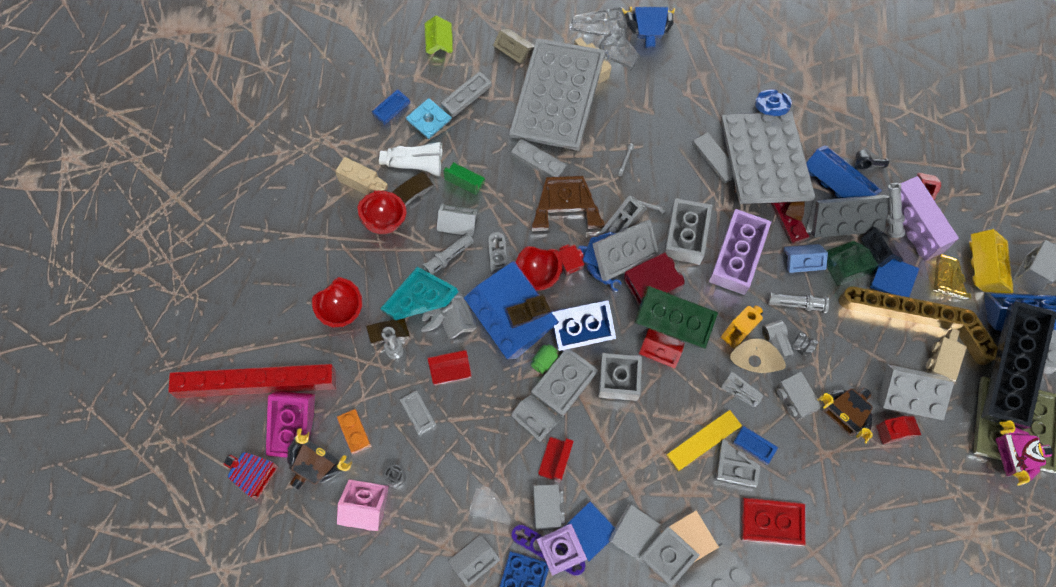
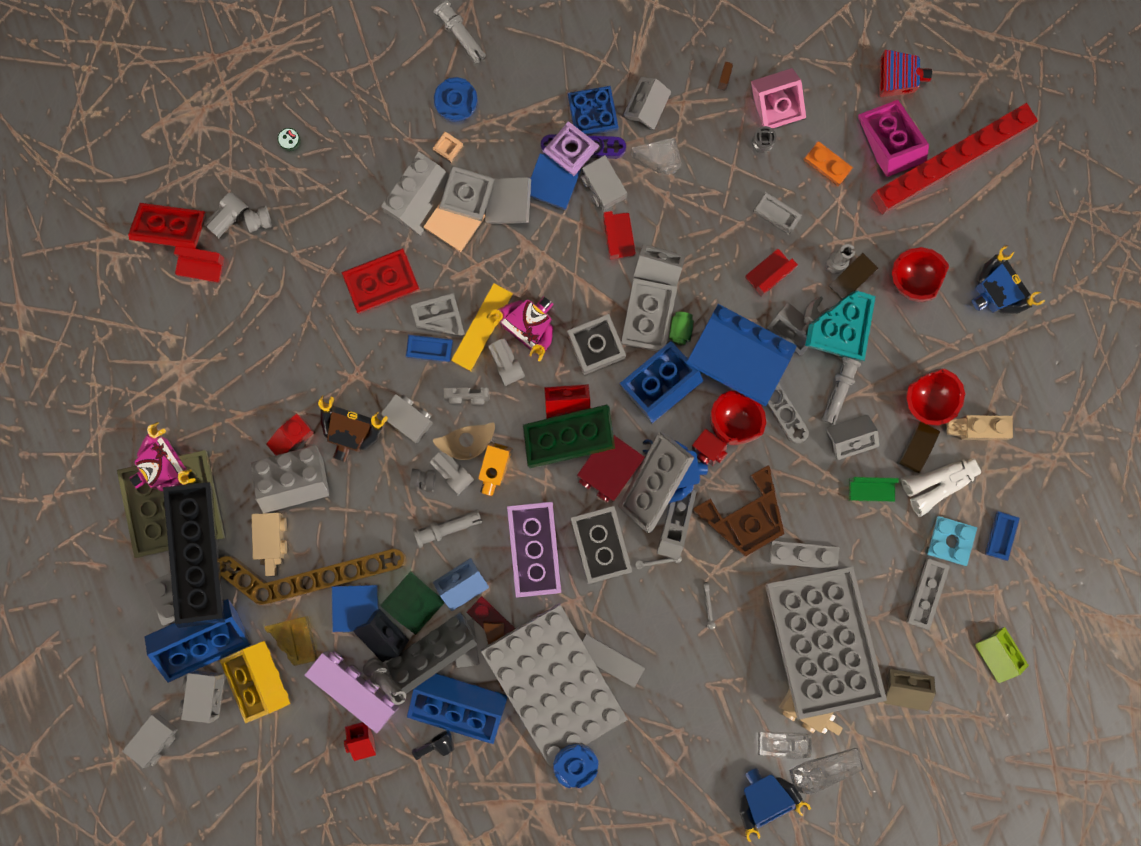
camera: 150 degrees right, 15 degrees up
torso [287,428,352,490] -> none
dark brown slope [505,294,551,329] -> none
none -> torso [487,296,554,361]
none -> light grey piece [488,338,525,386]
none -> reddish brown tile [717,61,733,91]
none -> torso [972,245,1045,314]

